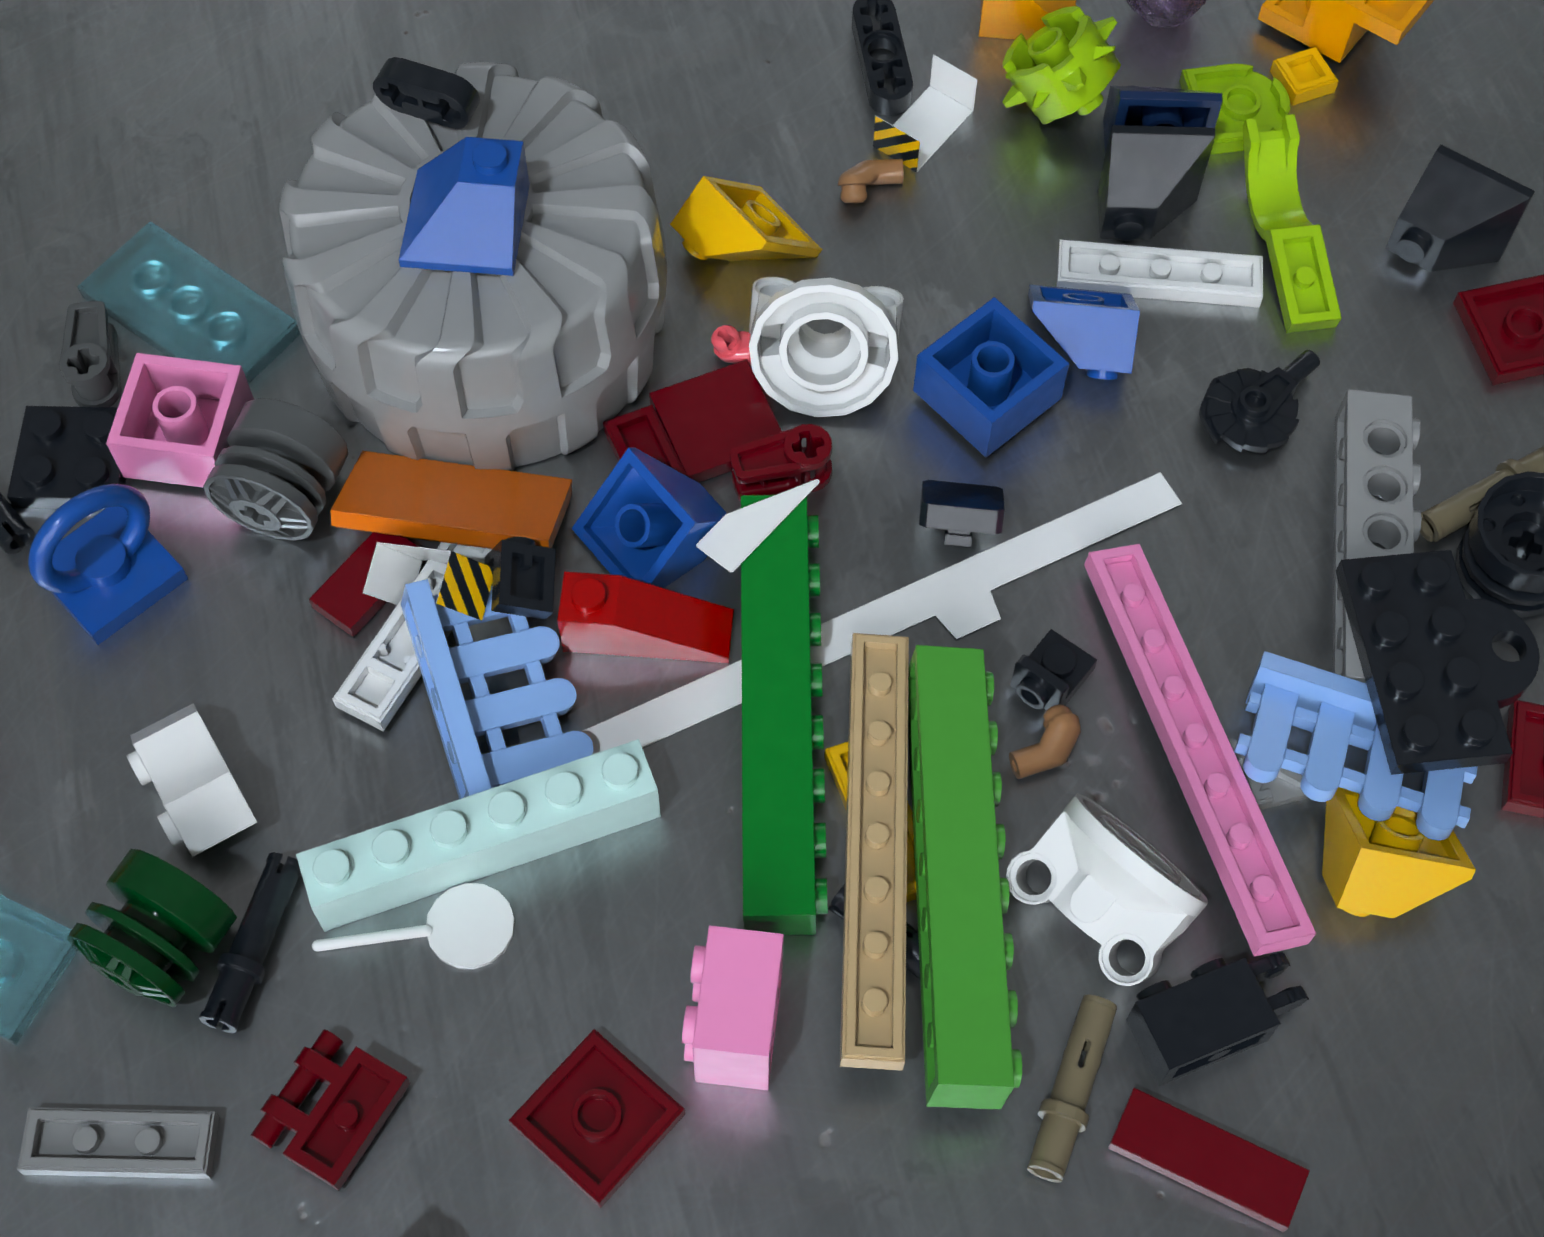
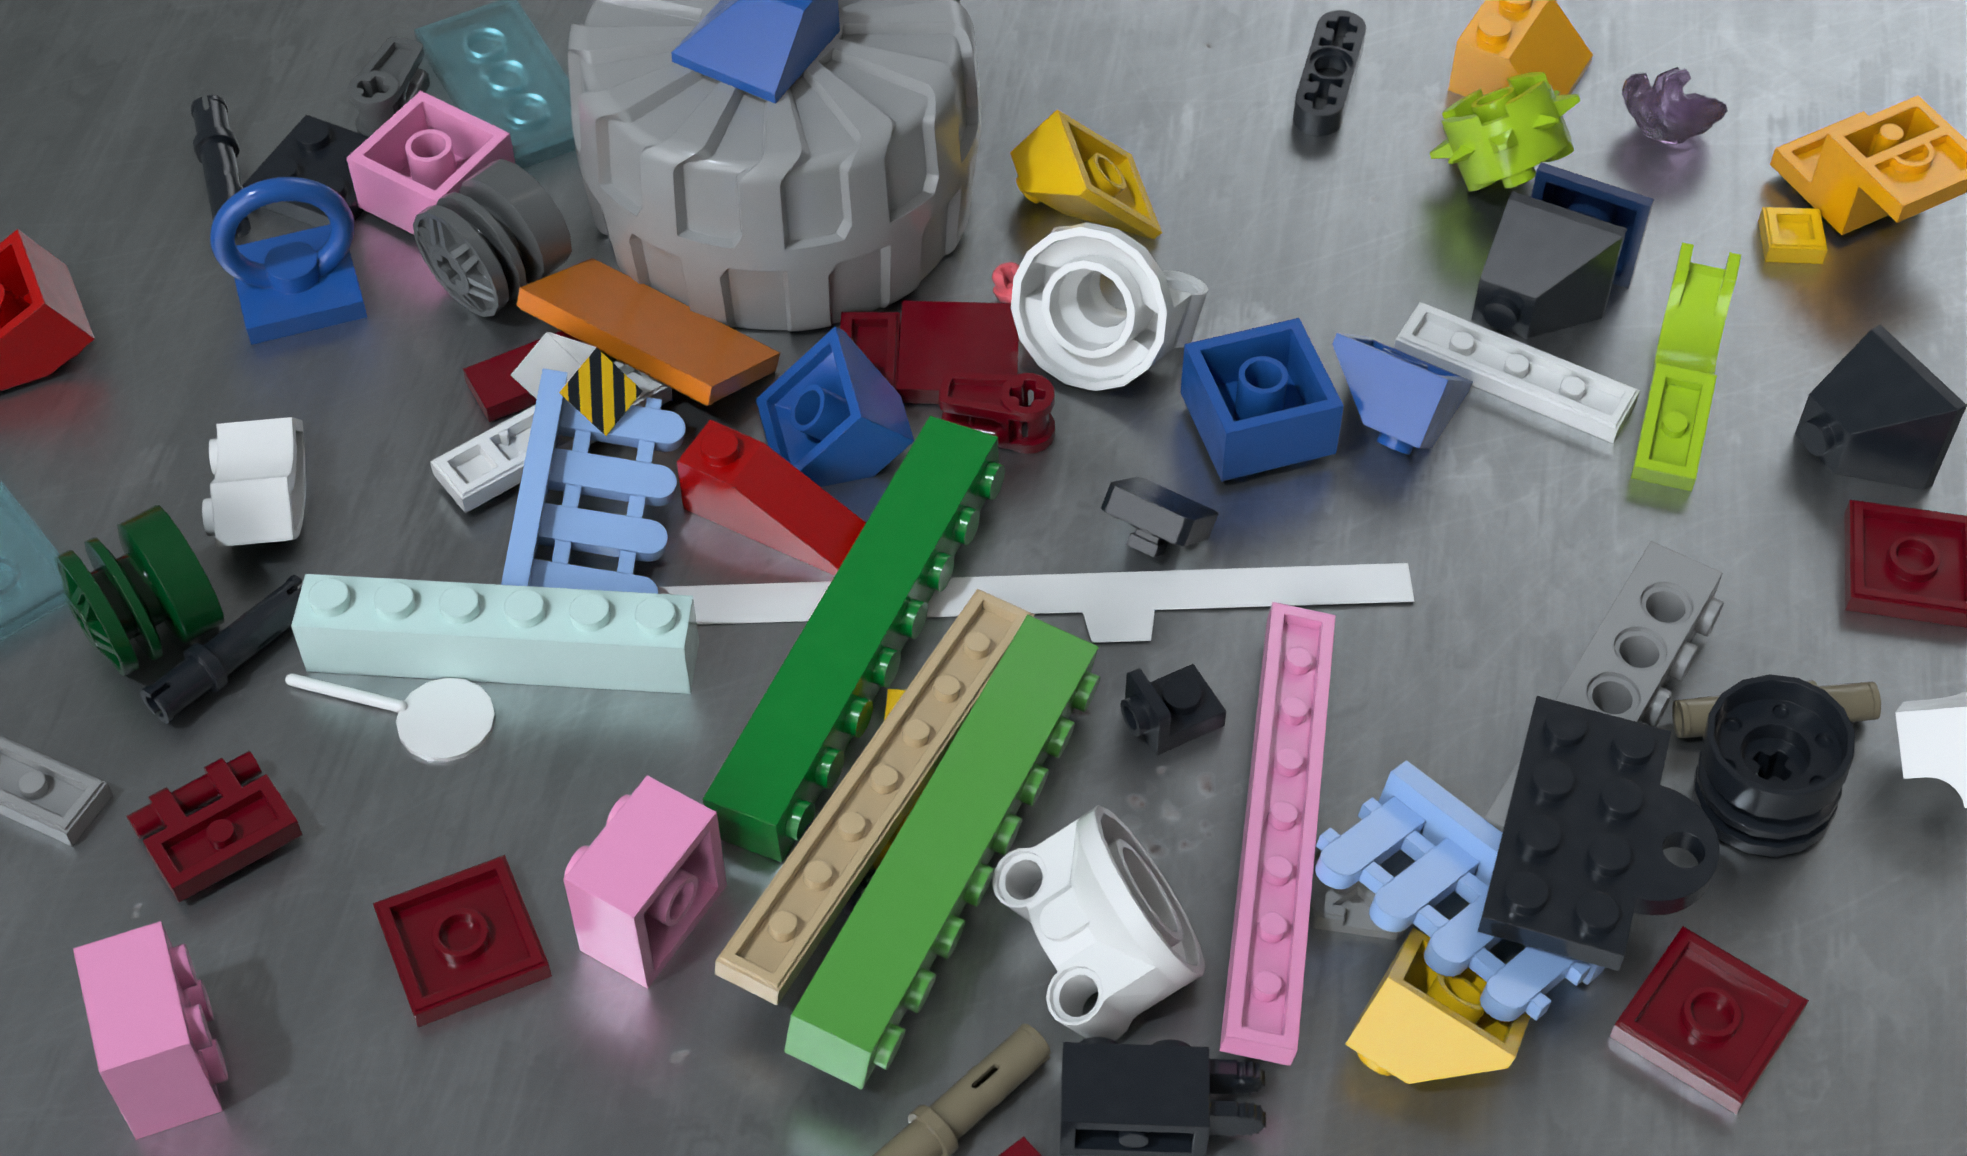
camera: 25 degrees right, 10 degrees down
black bracket [484,537,556,620] -> none
white sticker [696,479,820,572] -> none
medium nougat arm [837,159,904,203] -> none
white sticker [873,54,978,172] -> none
medium nougat arm [1009,704,1081,780] -> none
lime tile [1179,63,1290,155] -> none
black piece [1199,350,1320,453] -> none

